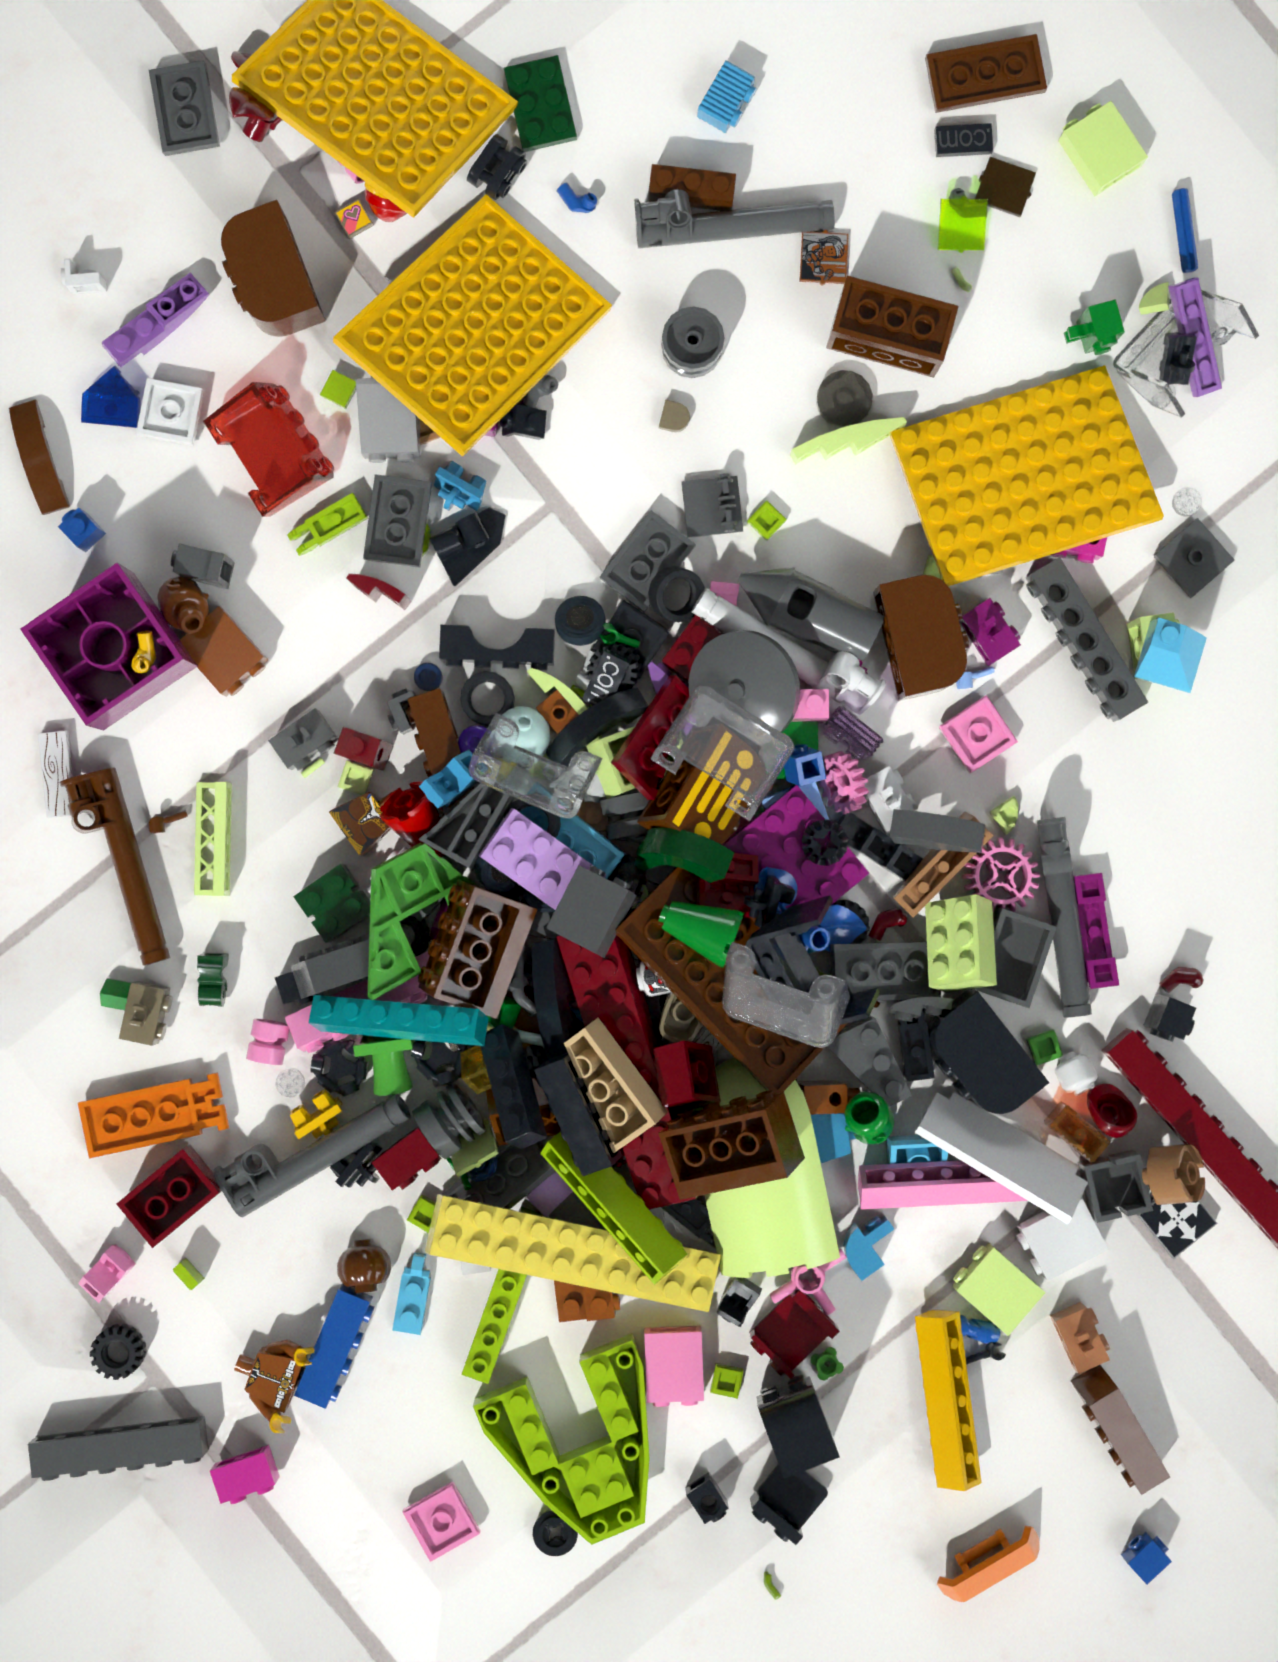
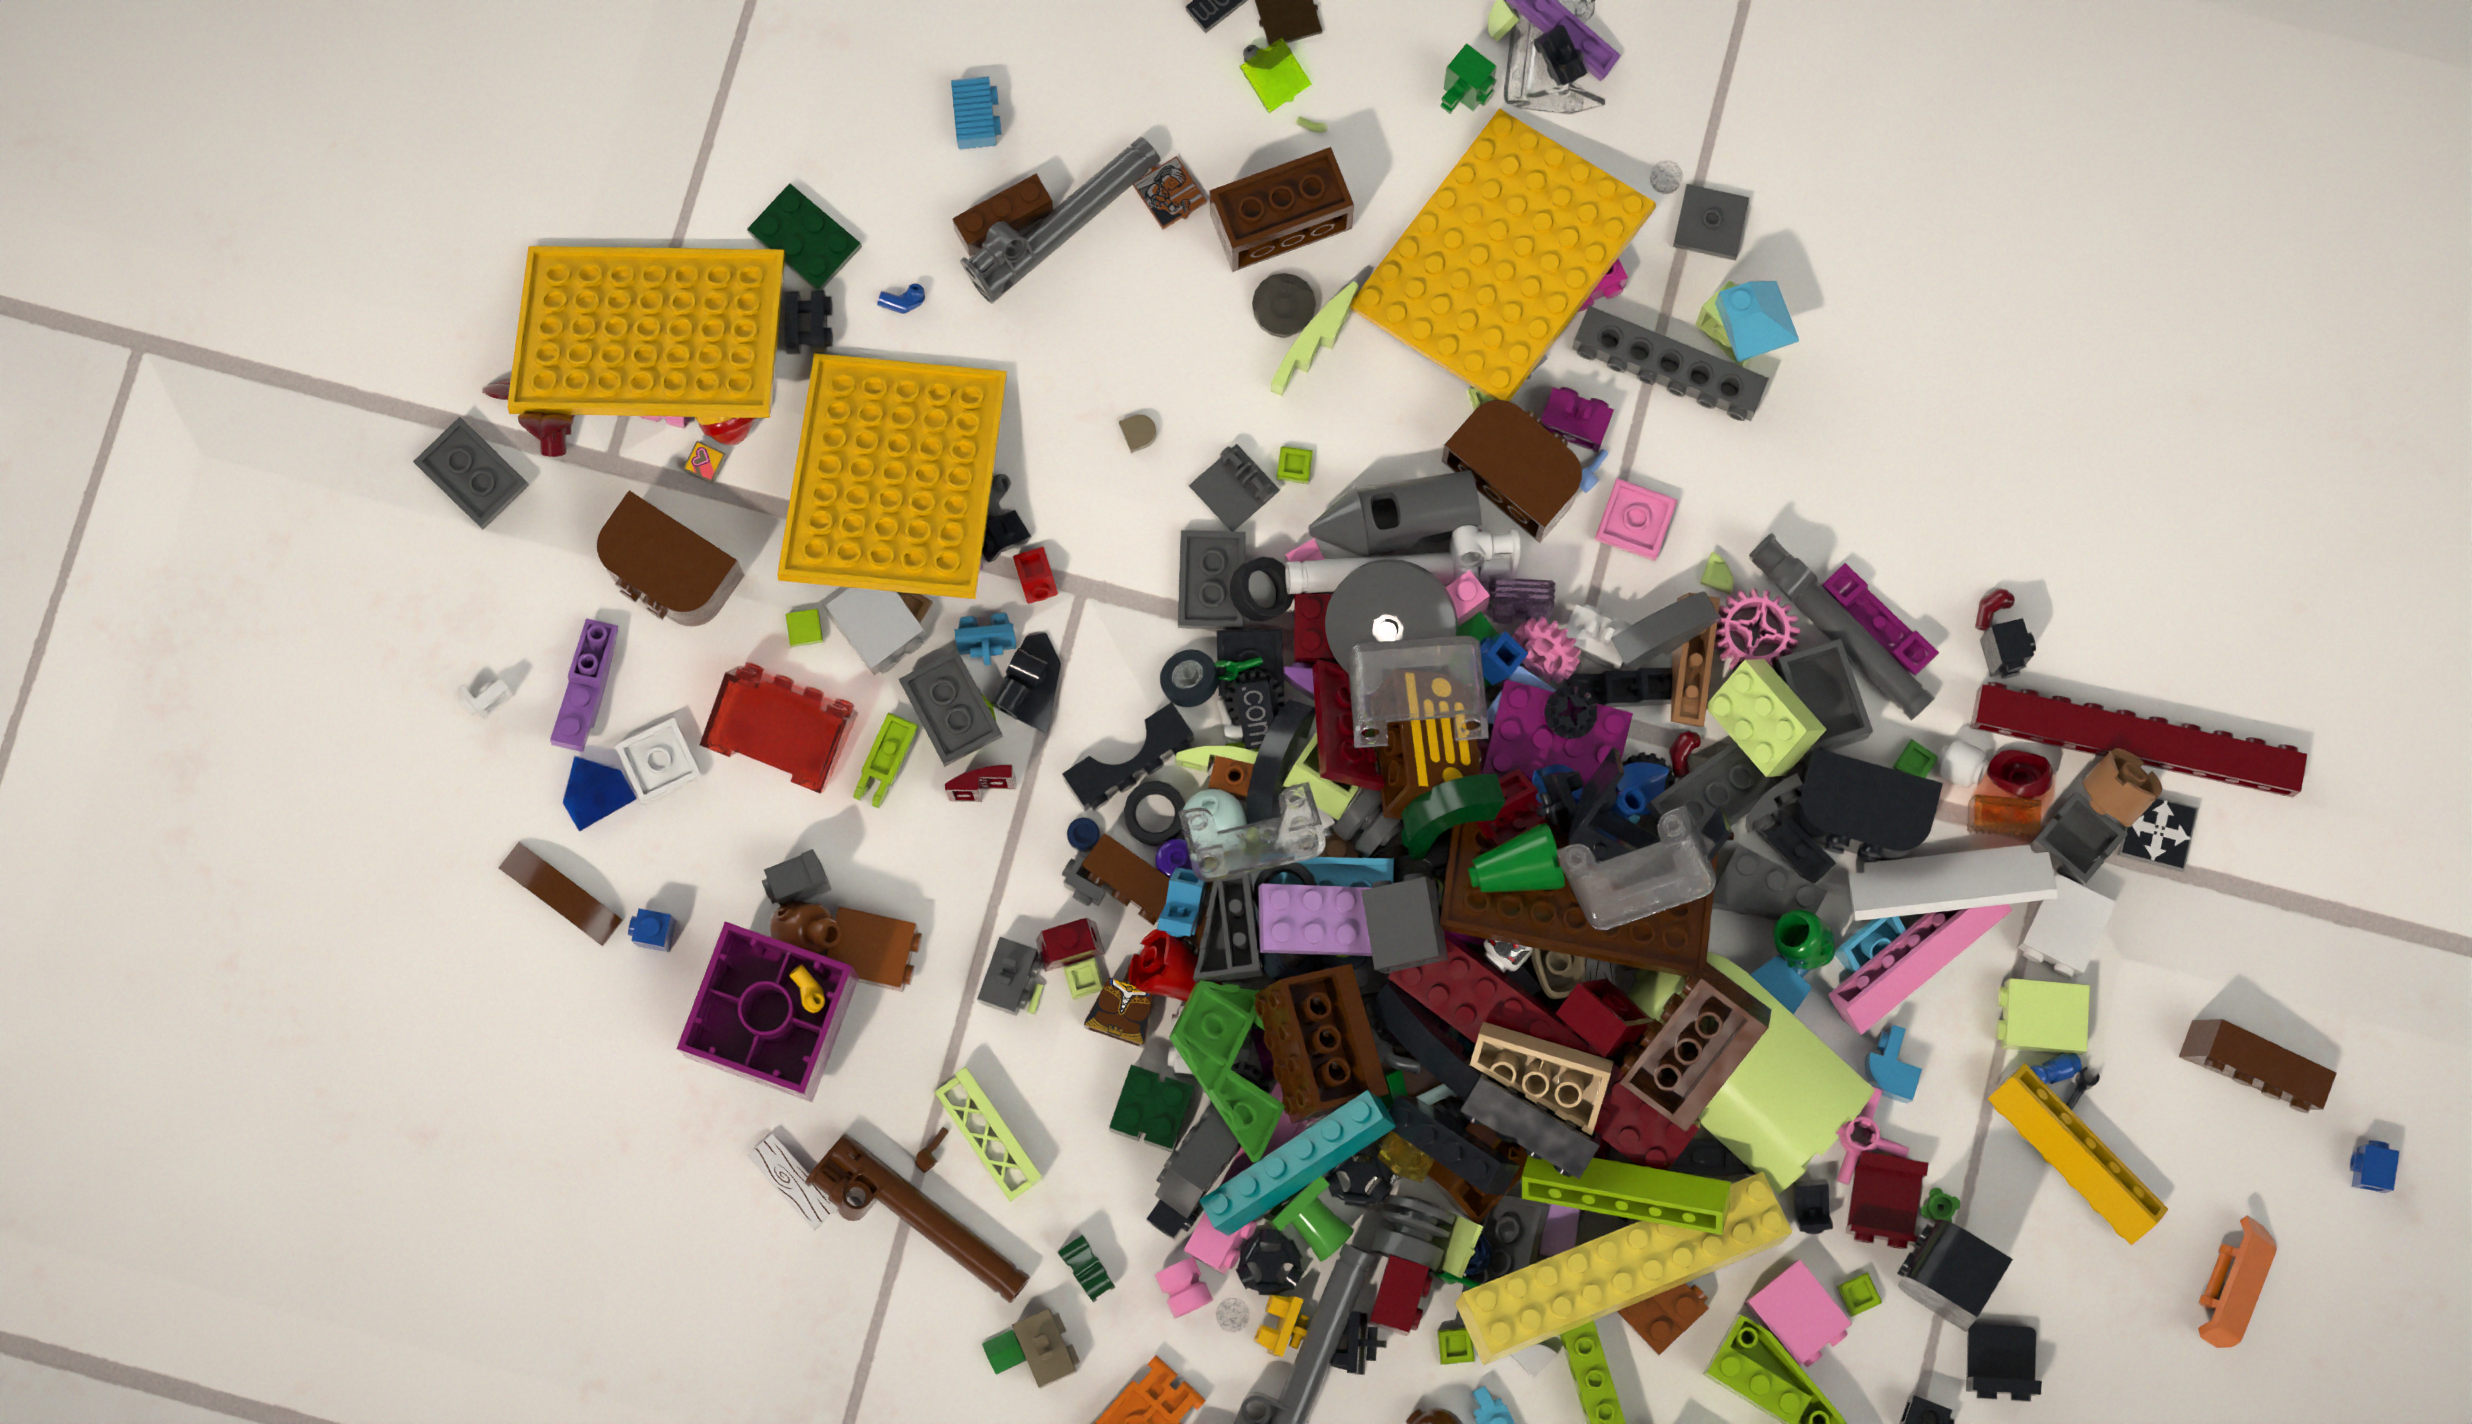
camera: 35 degrees left, 10 degrees down
dark grey wheel [661,306,725,378] -> none
dark orange torso [797,1081,860,1115] -> none
nougat brick [1050,1302,1110,1374] -> none
none -> red bracket [1012,547,1058,604]

